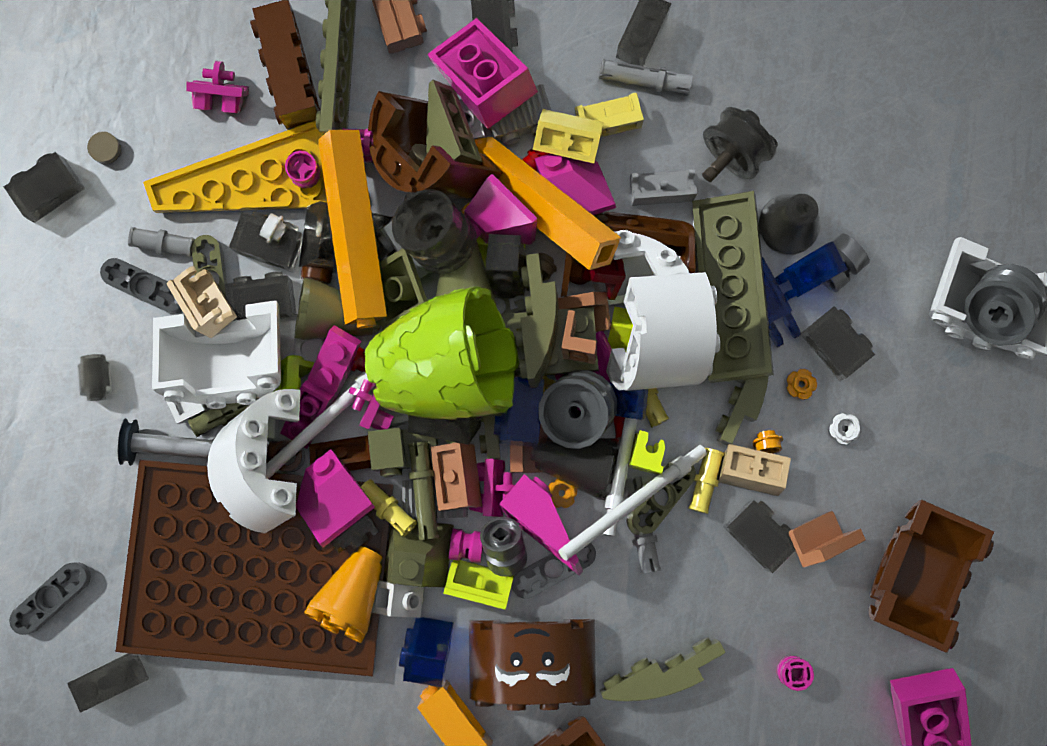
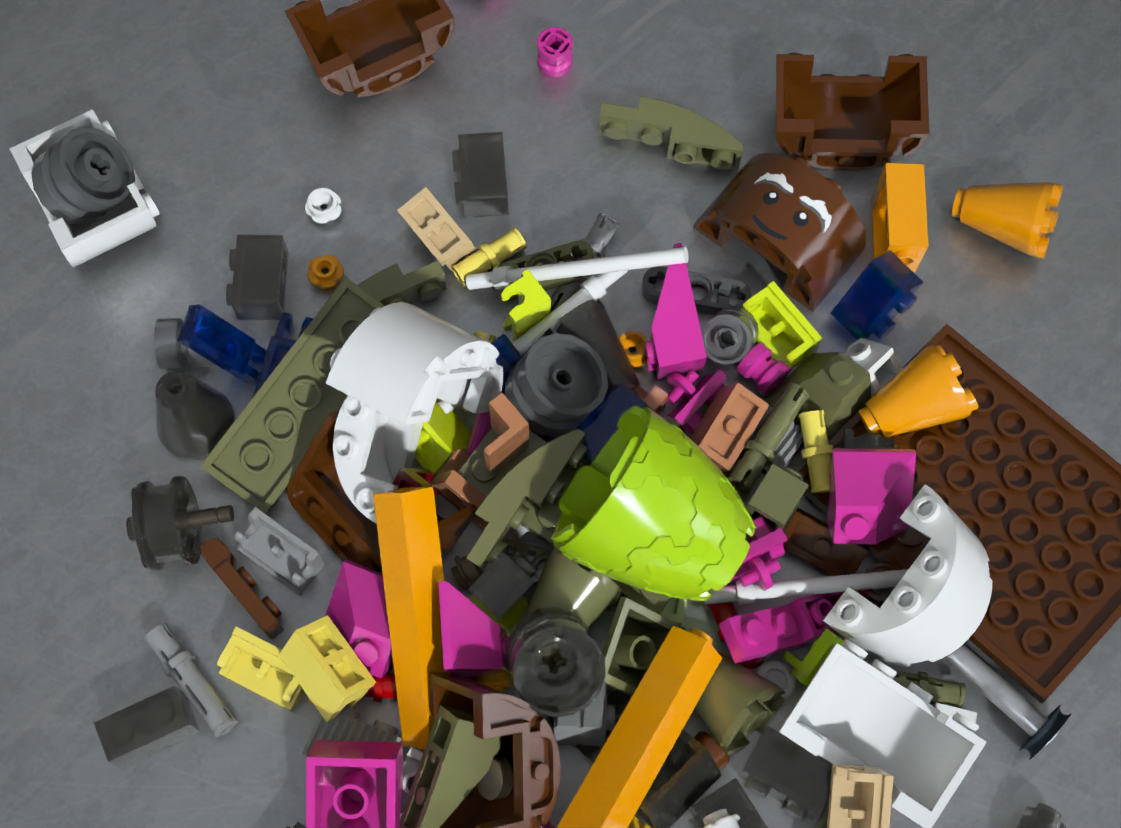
camera: 145 degrees left, 15 degrees down
light orange plate [752,430,783,454] -> none
nougat panel [789,511,866,567] -> none
none -> reddish brown hinge [200,537,284,639]

